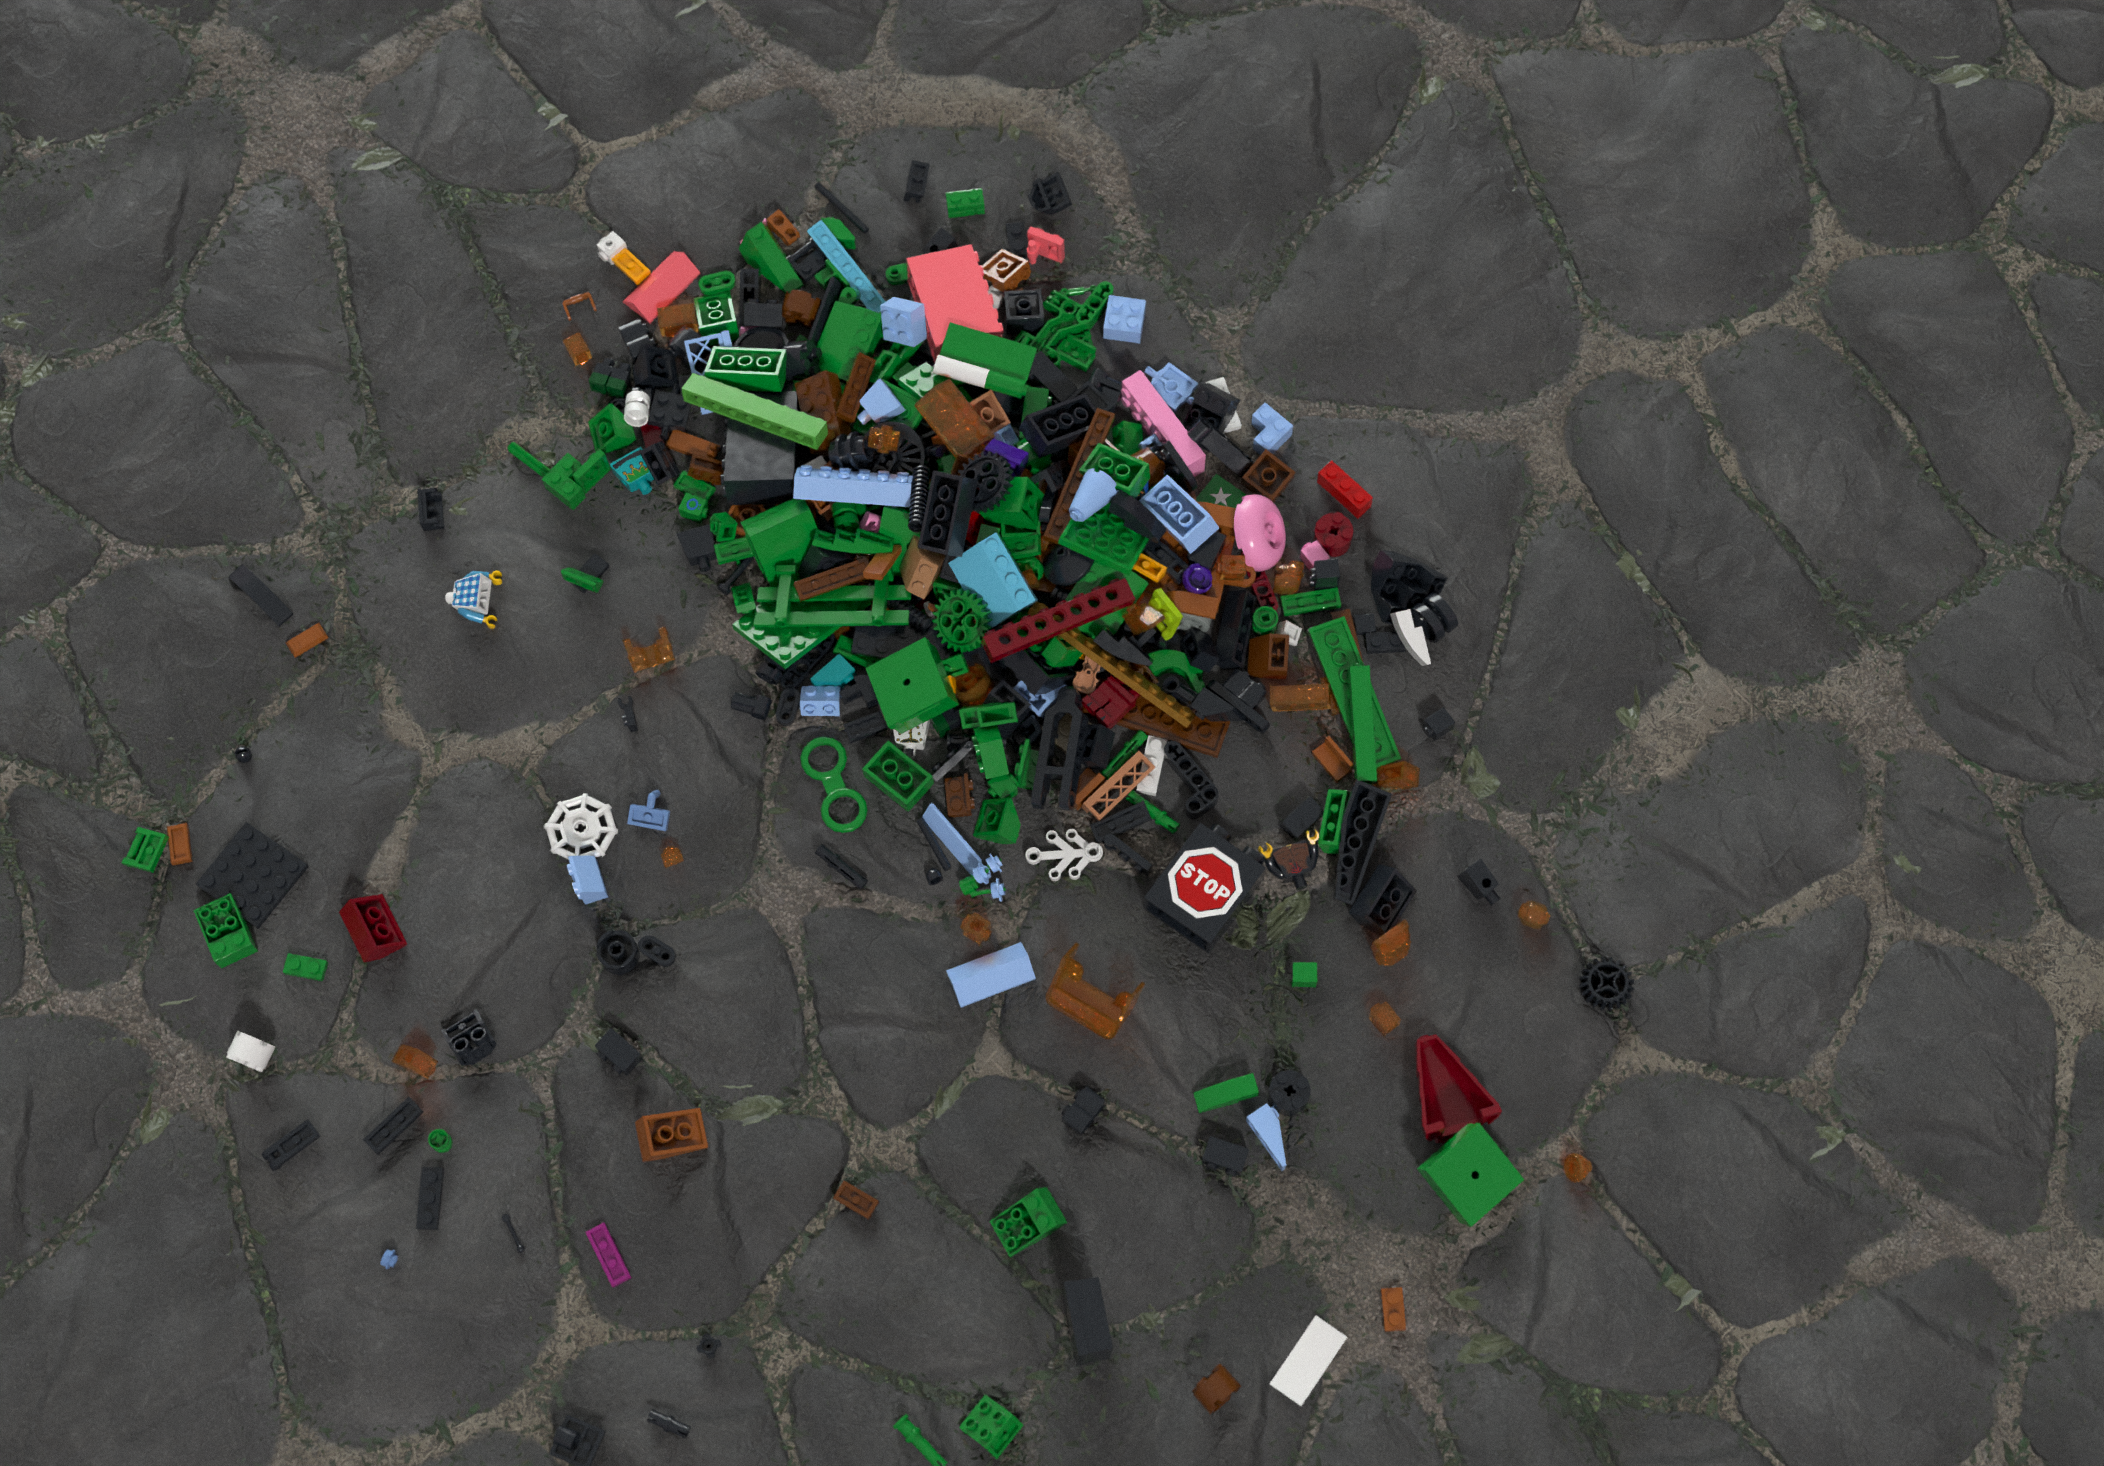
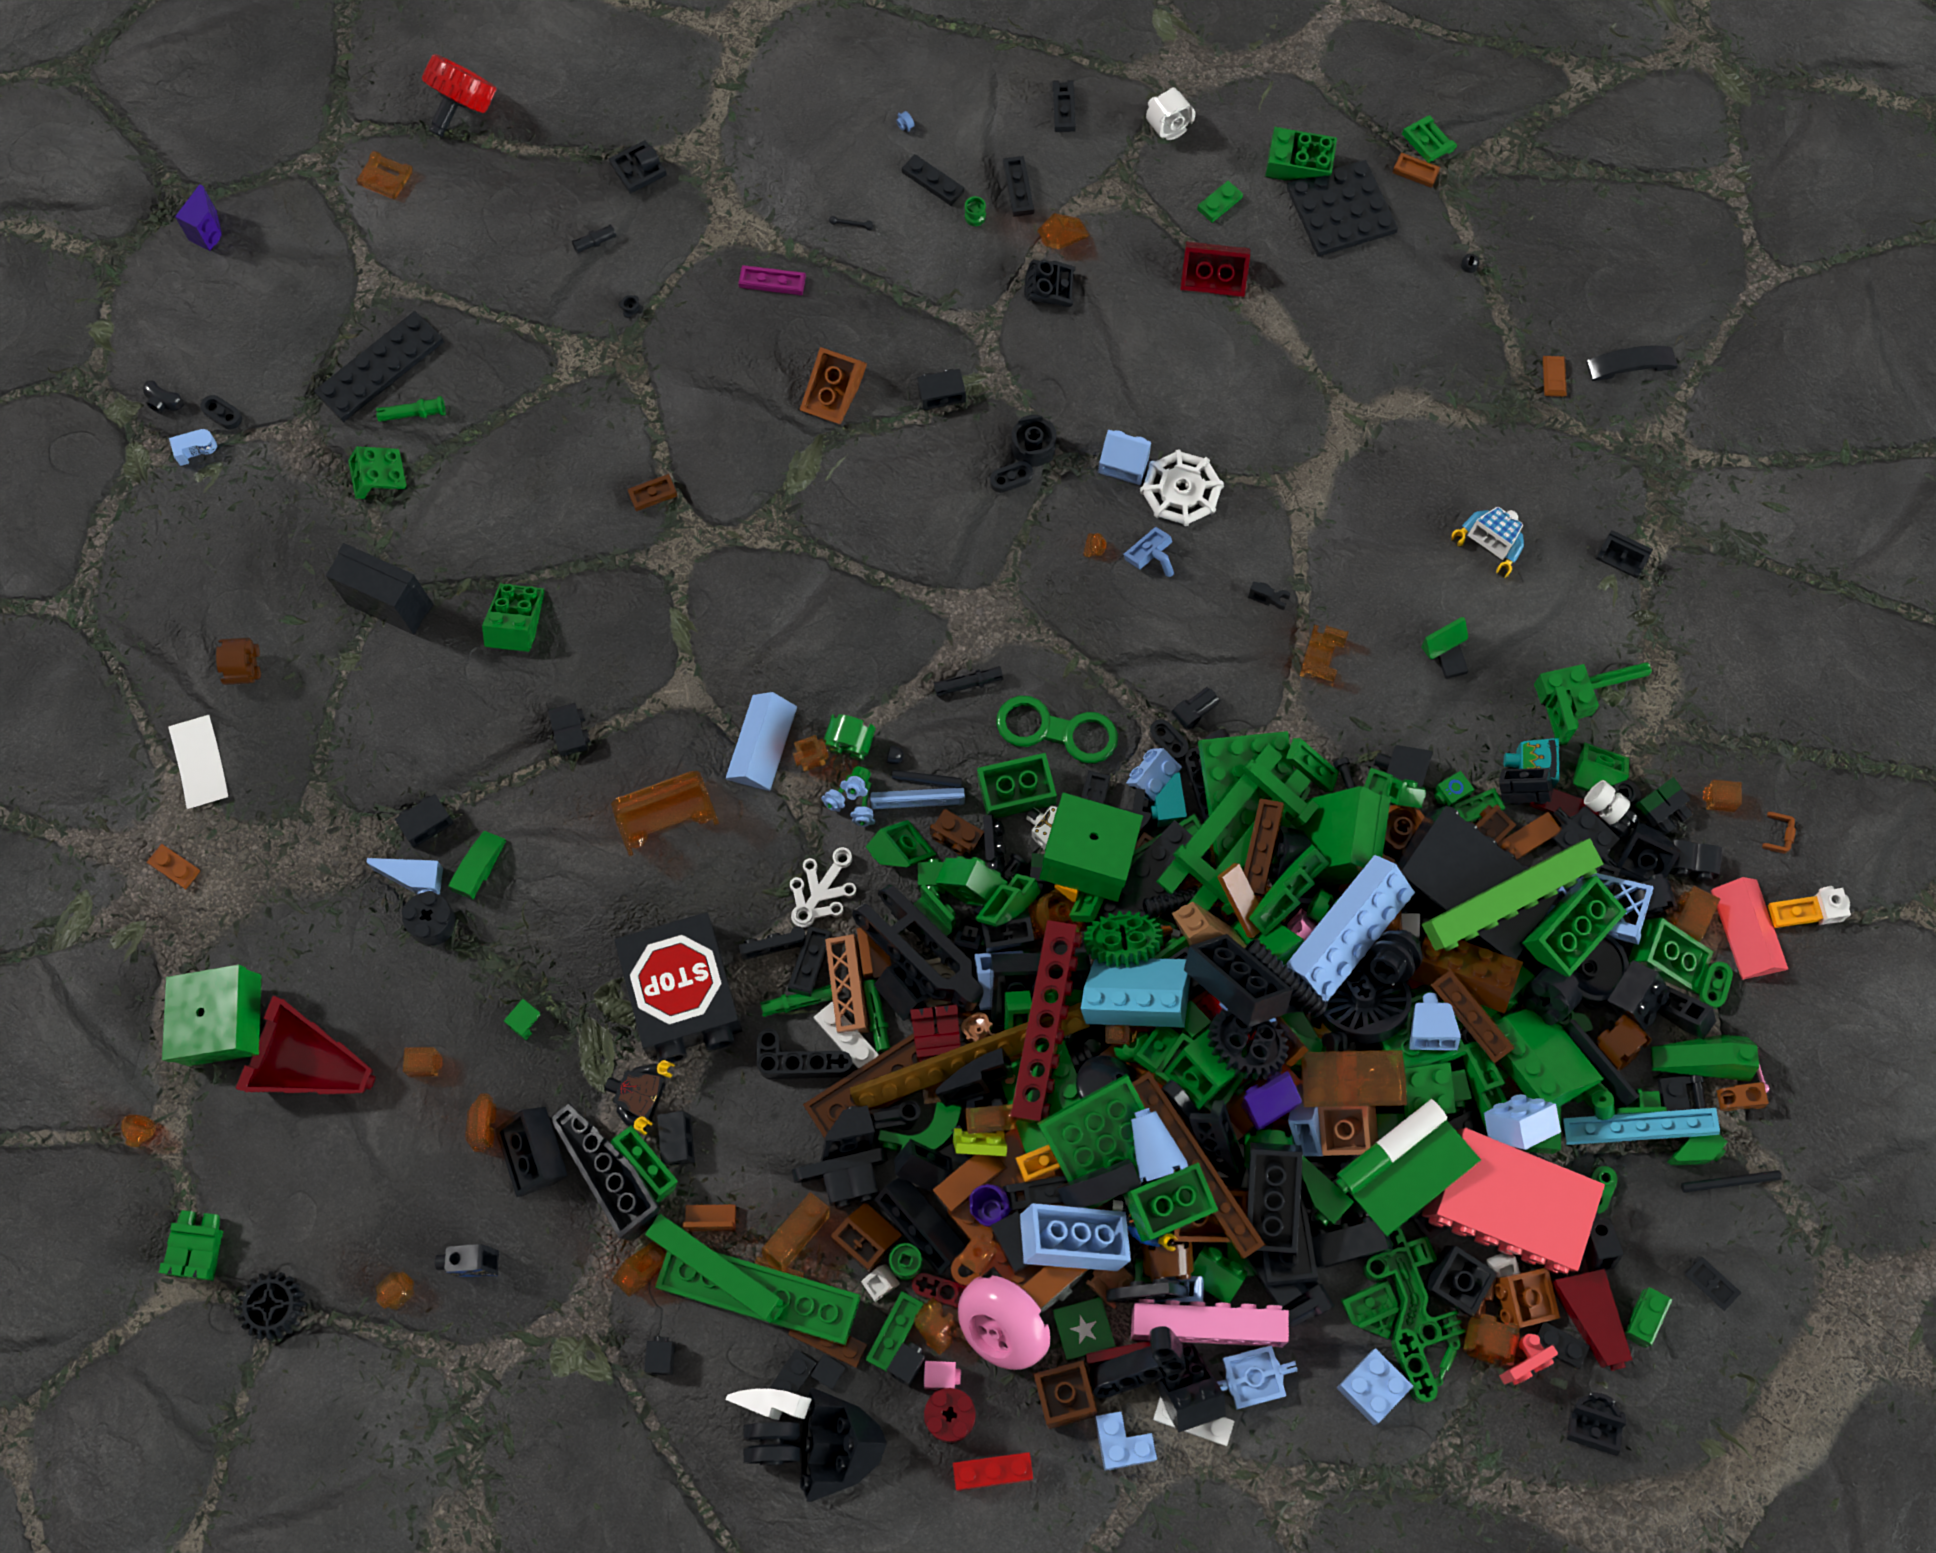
camera: 125 degrees right, 0 degrees up
clear orange brick [868,425,900,454] -> none
none -> green hips [158,1210,223,1281]
none -> green brick [823,714,876,761]
none -> dark red tile [1085,1341,1151,1366]
none -> clear orange brick [1463,1314,1520,1366]
none -> dark red slope [1552,1269,1632,1371]

